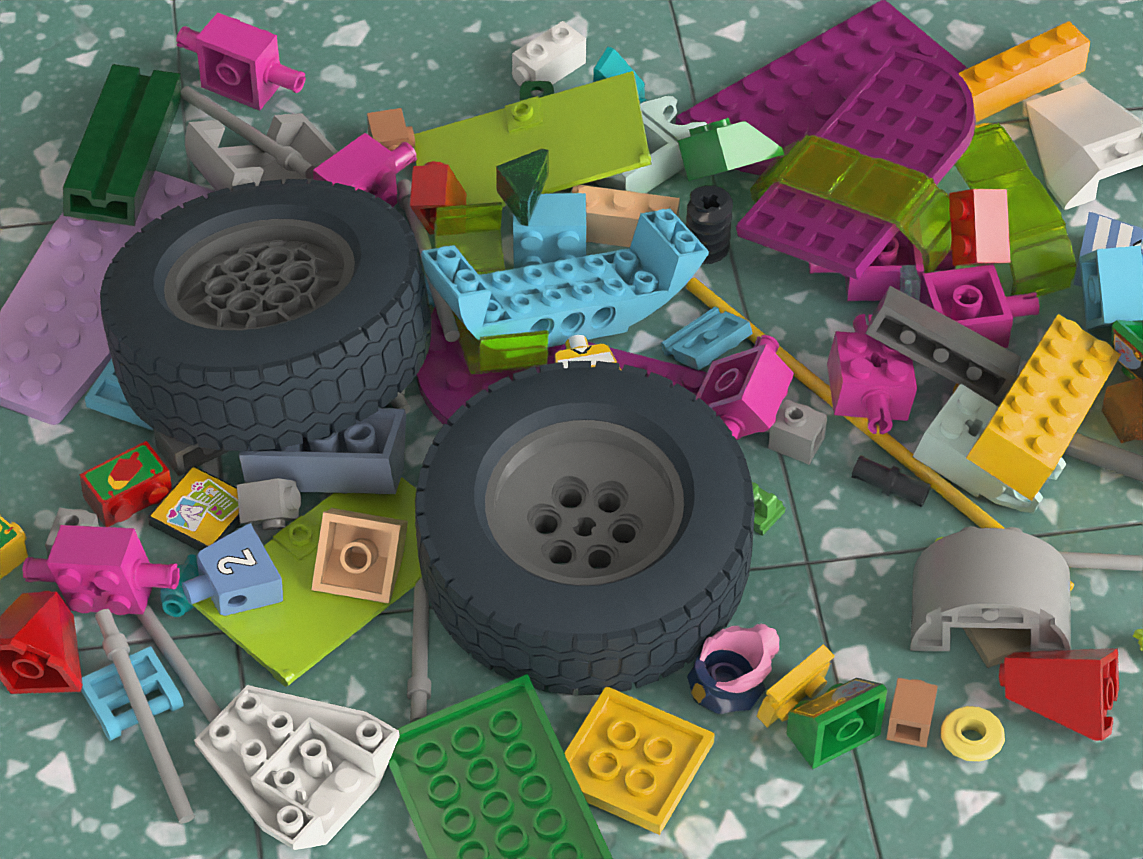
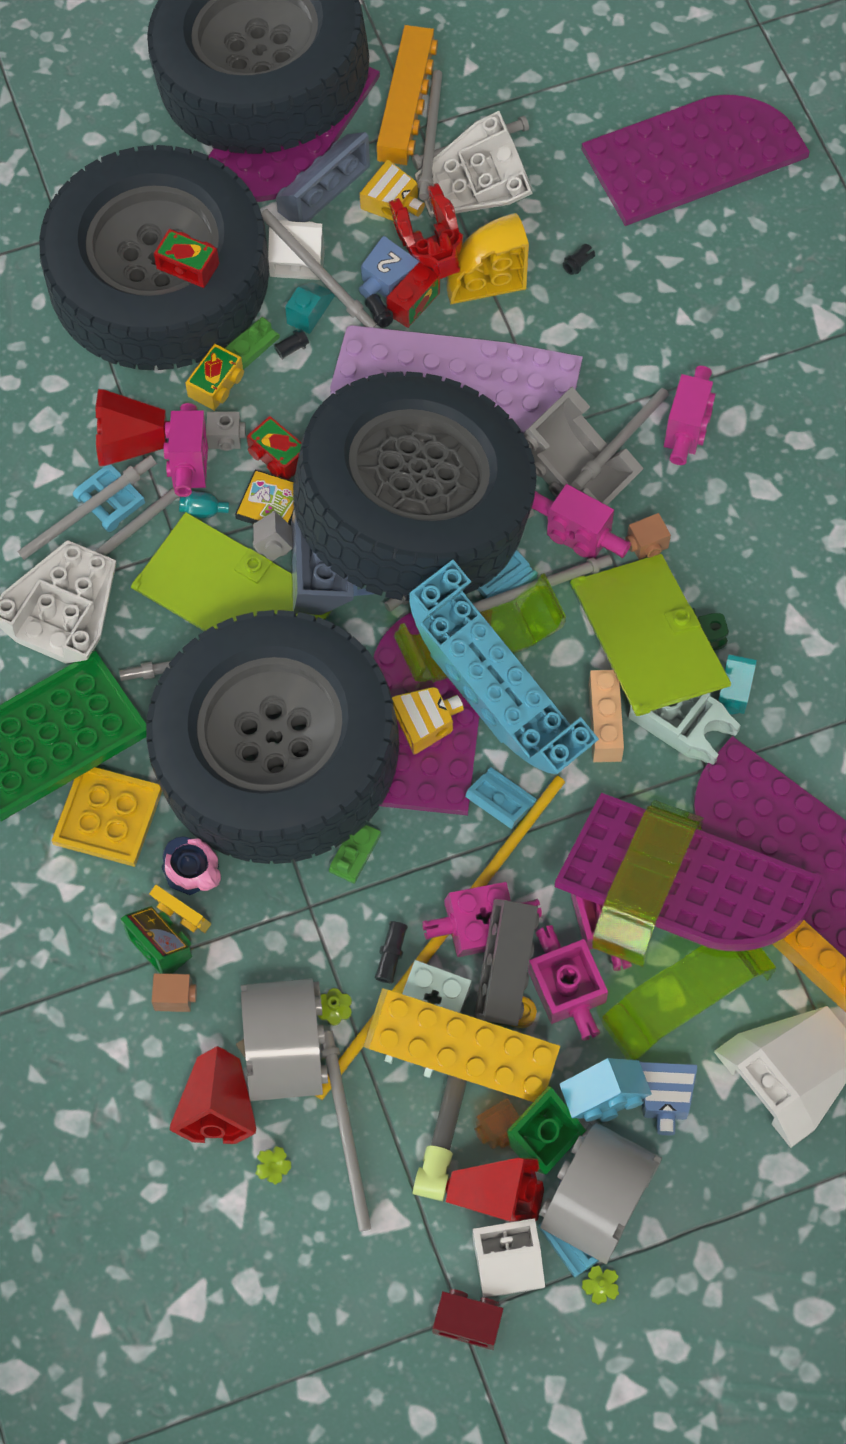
camera: 80 degrees right, 15 degrees up
dark green brick [63,64,181,226] -> none
medium blue torso [182,523,283,616] -> none
light nougat slope [312,508,408,603] -> none
red brick [410,161,467,235] -> none
clear green slope [496,148,549,226] -> none
white brick [512,21,586,96] -> none
medium azure brick [513,193,586,269] -> none
slope [677,118,784,181] -> none
black piece [686,185,733,264] -> none
dark pink brick [696,335,794,440] -> none
light grey brick [766,399,827,465] -> none
clear light blue tile [900,265,920,301] -> none
light yellow piece [941,706,1005,762] -> none
brick [949,189,1011,266] -> none

